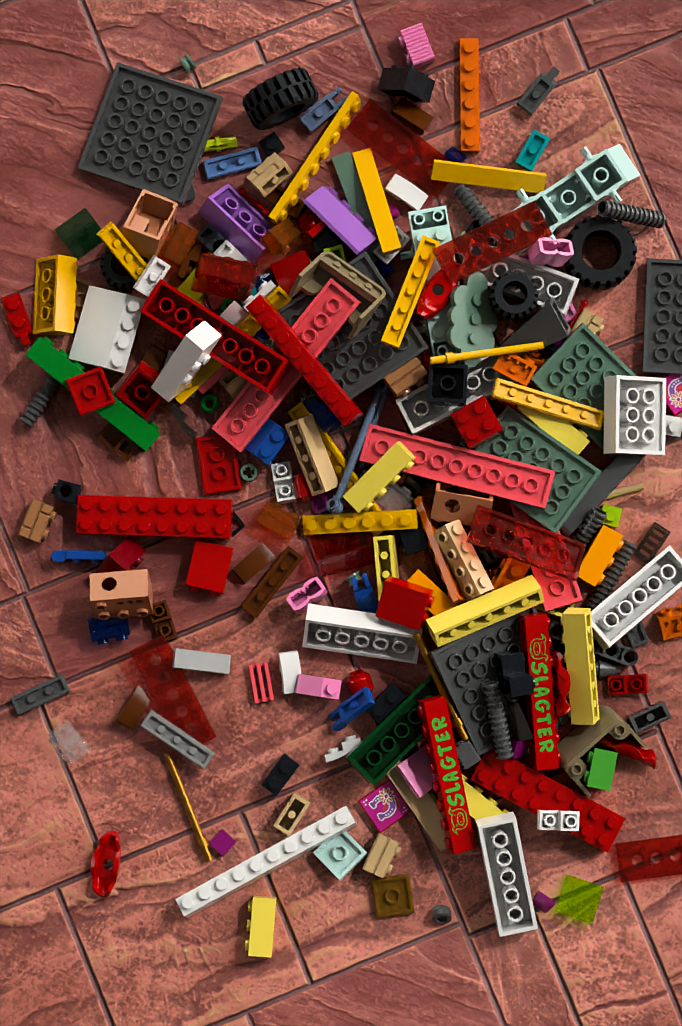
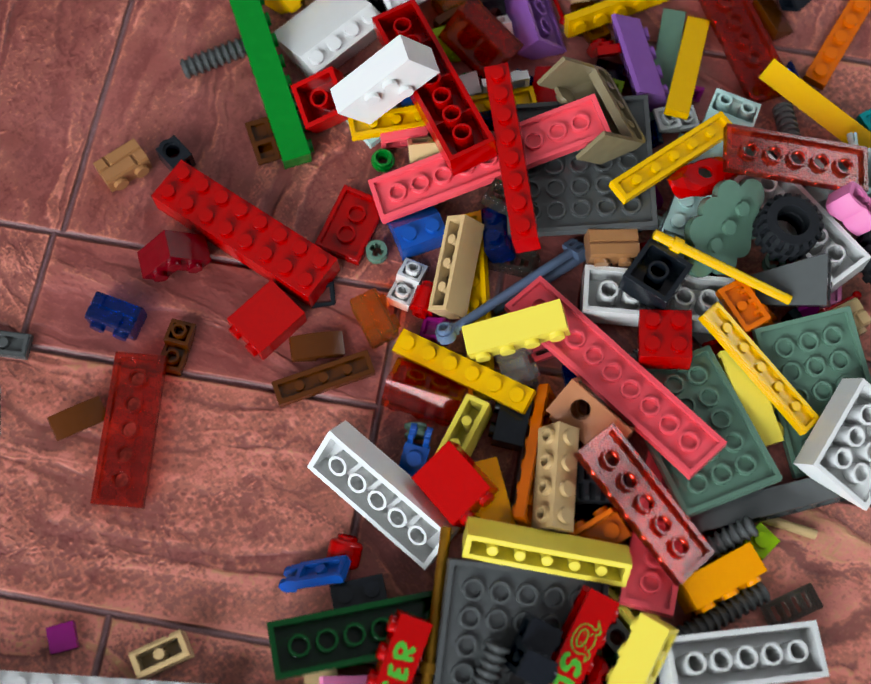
camera: 30 degrees right, 15 degrees down
blue hinge [52,550,107,563] -> none
red tile [65,366,115,416] -> none
nougat piece [90,569,153,620] -> none
light grey tile [140,709,215,769] -> none
pearl gold bar [164,752,213,863] -> none
clear smoke slope [170,403,198,440] -> none
light grey tile [172,648,231,675] -> none
coral tile [249,662,274,703] -> none
clear orange brick [260,217,304,257] -> none
black brick [261,753,300,796] -> none
white slope [278,650,301,694] -> none
bright pink brick [286,577,328,614] -> none
bright pink slope [295,674,342,700] -> none
white slope [325,735,361,762] -> none
white slope [385,174,428,211] -> none
black plate [400,475,426,499] -> none

